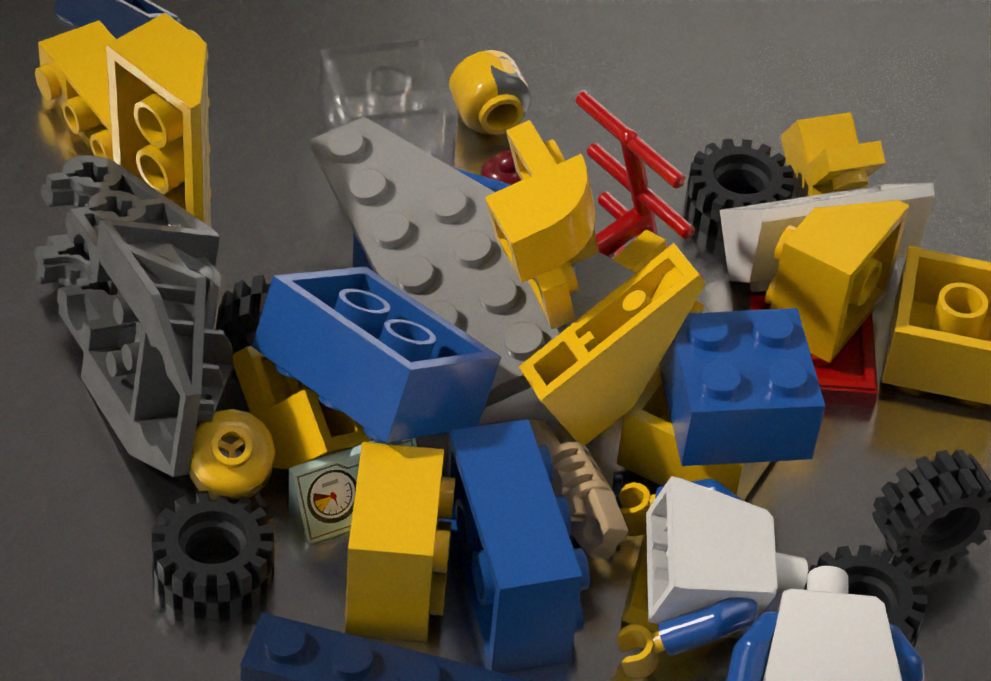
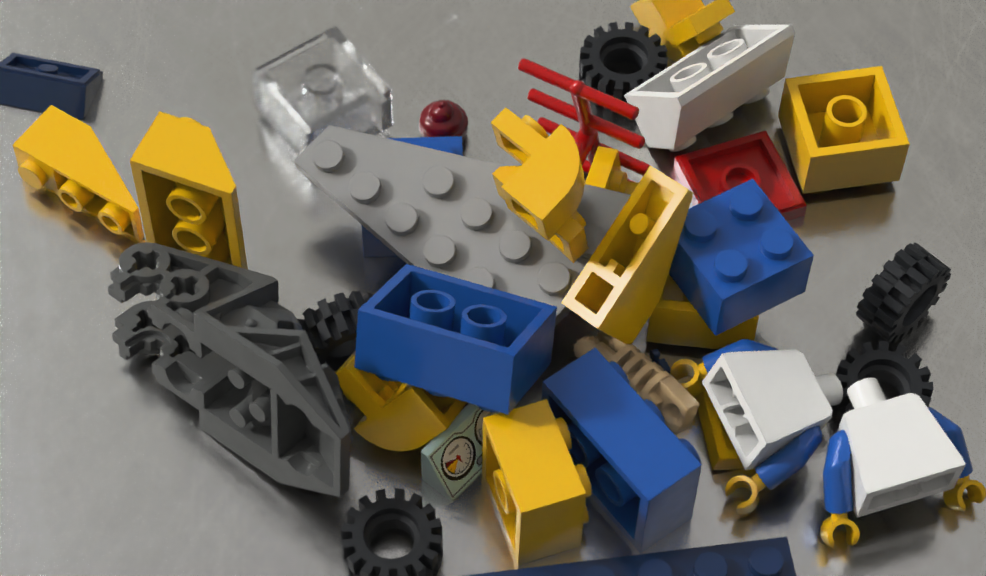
camera: 20 degrees left, 10 degrees up
yellow head [189,409,275,503] -> none
yellow head [448,50,531,135] -> none
yellow slope [765,200,910,363] -> none

